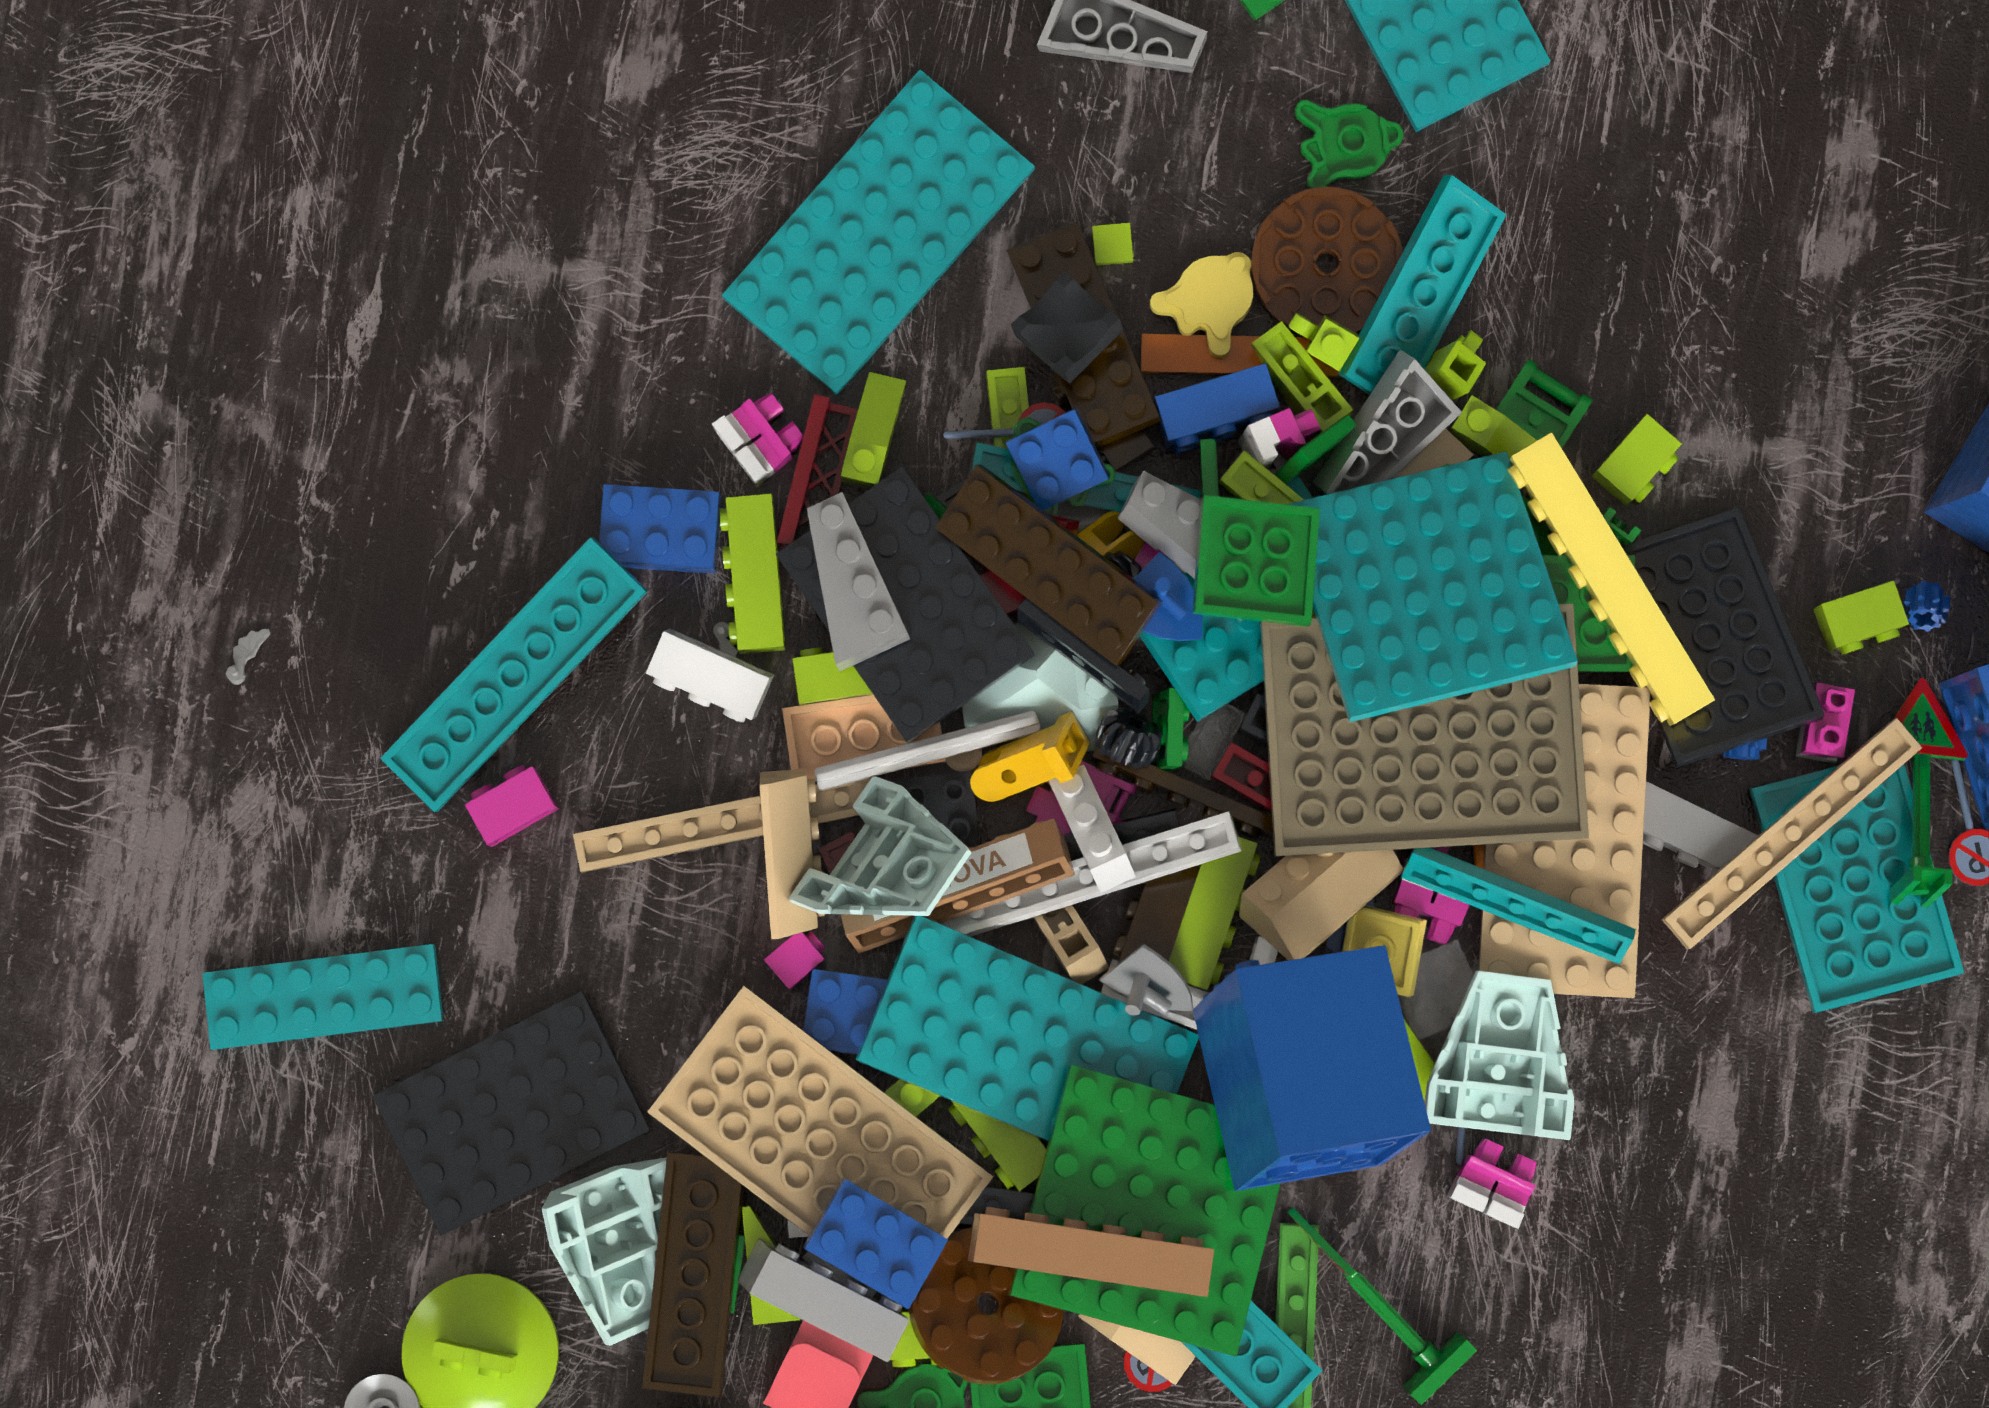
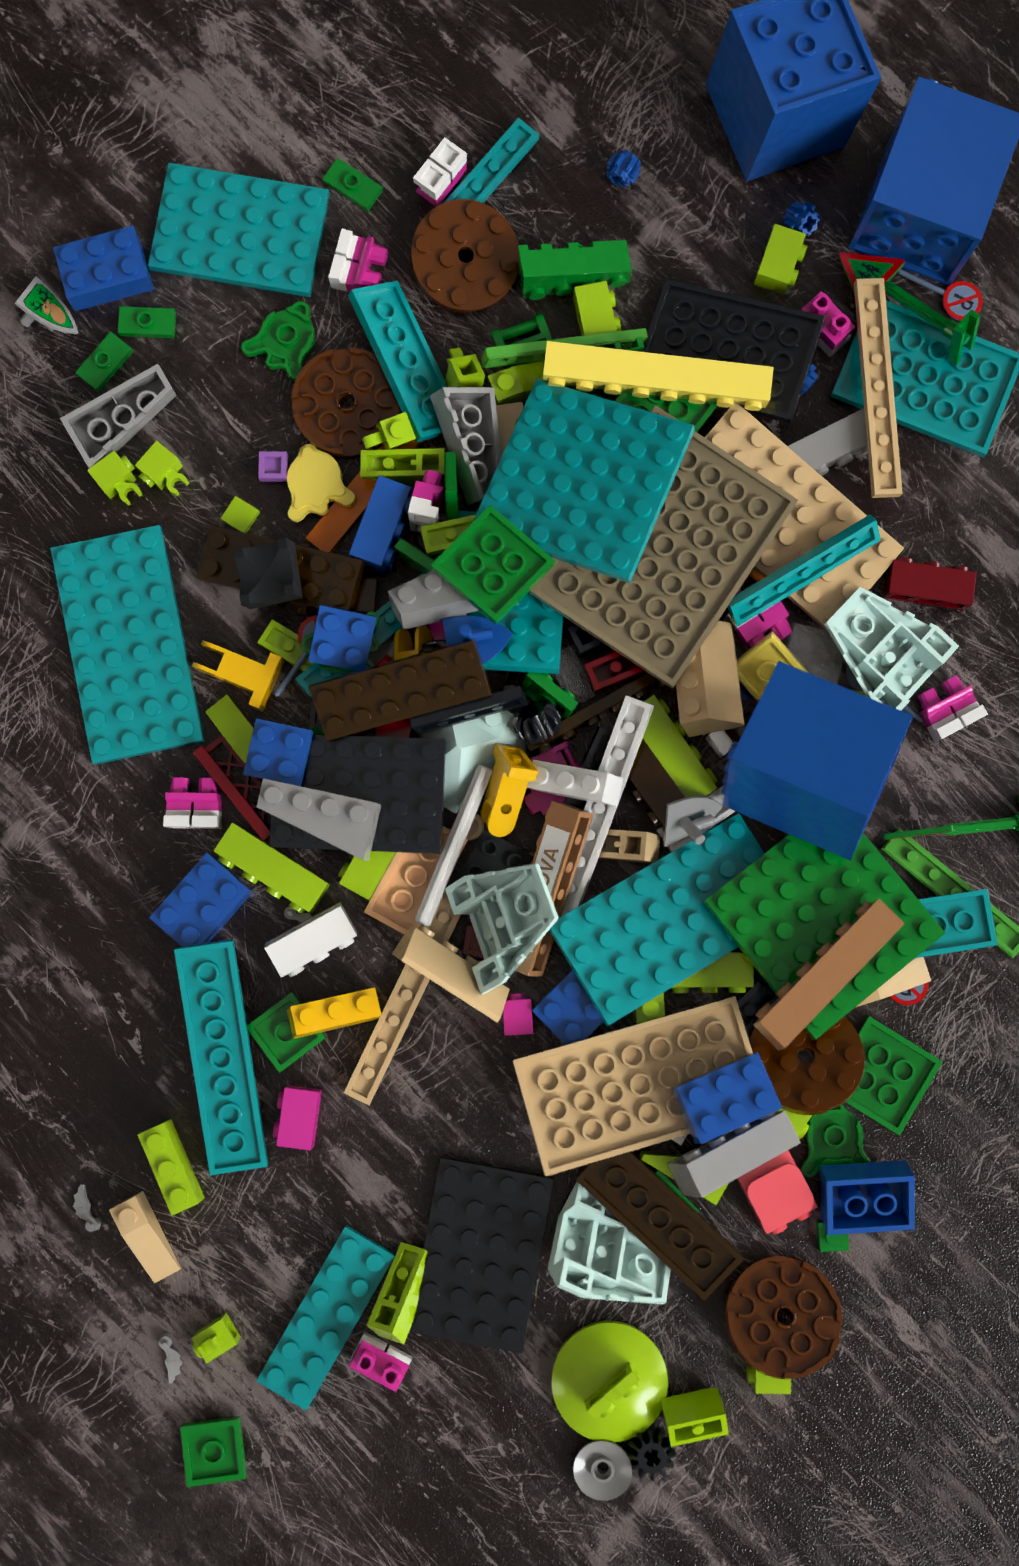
camera: 55 degrees left, 0 degrees up
none -> lime brick [87,451,143,506]
none -> tan slope [109,1191,181,1283]
none -> lime brick [135,440,189,497]
none -> lime brick [138,1119,205,1216]
none -> light grey piece [159,1333,183,1384]
none -> green plate [180,1416,247,1487]
none -> yellow piece [191,641,285,712]
none -> lime brick [192,1312,241,1364]
none -> blue plate [243,718,314,786]
none -> green plate [247,992,327,1073]
none -> medium lavender plate [259,451,288,482]
none -> yellow brick [287,987,382,1039]
none -> green plate [322,158,383,212]
none -> hips [328,228,388,292]
none -> dark pink hips [349,1331,413,1392]
none -> lime slope [367,1242,428,1344]
none -> reddish brown plate [410,199,519,313]
none -> white hips [413,137,467,207]
none -> teal plate [444,118,539,203]
none -> bright green tile [481,328,647,368]
none -> green wedge [518,240,632,300]
none -> blue gear [606,149,641,188]
none -> dark red brick [883,557,977,610]

